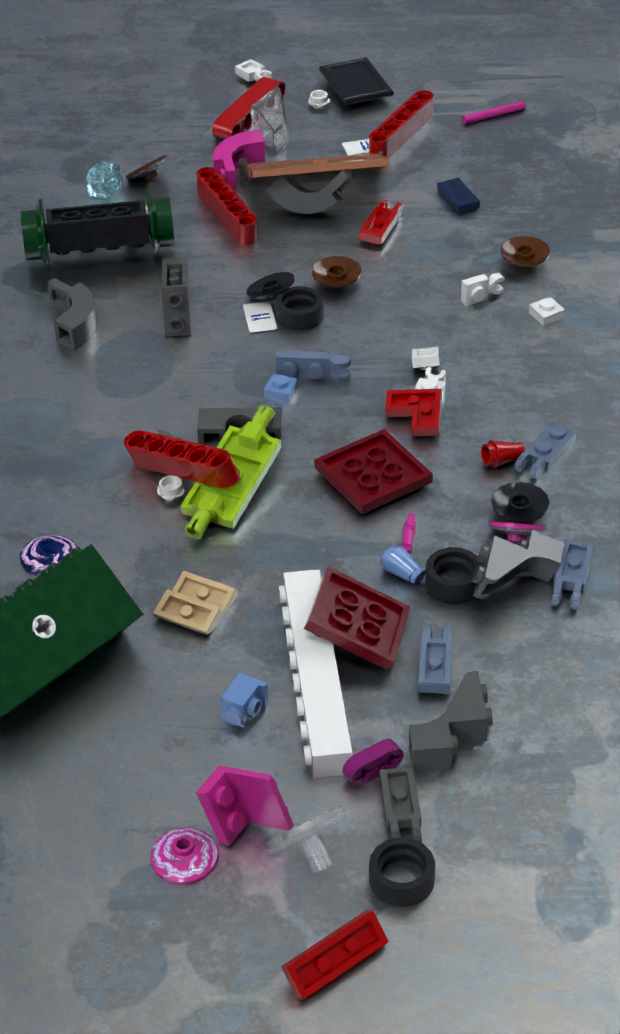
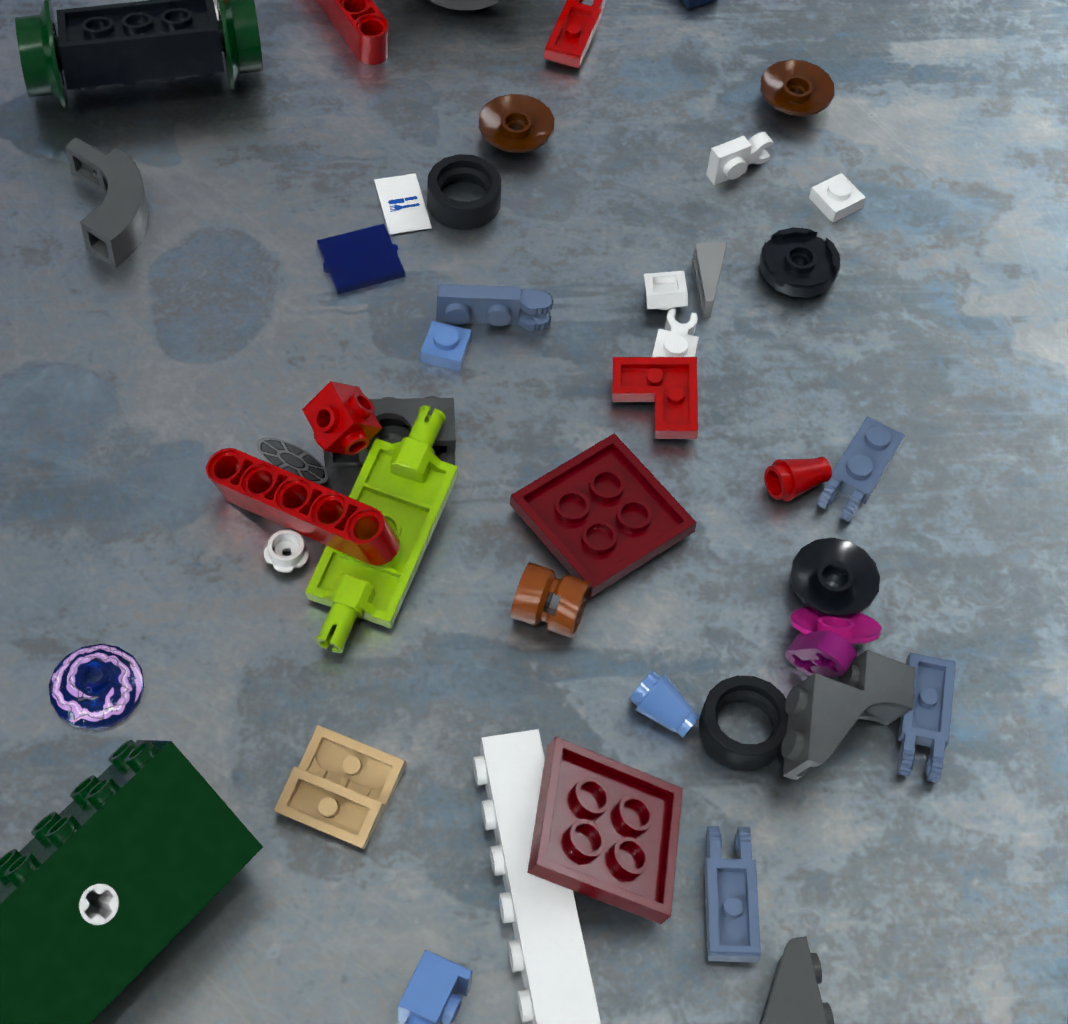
camera: 10 degrees left, 15 degrees up
dark grey slope [161,257,191,337] -> none
black dish [247,272,295,301] -> none
dark pink piece [401,513,416,554] -> none
none -> red brick [302,381,382,456]
none -> clear blue piece [317,224,405,294]
none -> dark orange wheel [511,562,591,638]
none -> light grey piece [692,242,727,318]
none -> black plate [760,227,840,298]
none -> magenta beam [785,630,857,677]

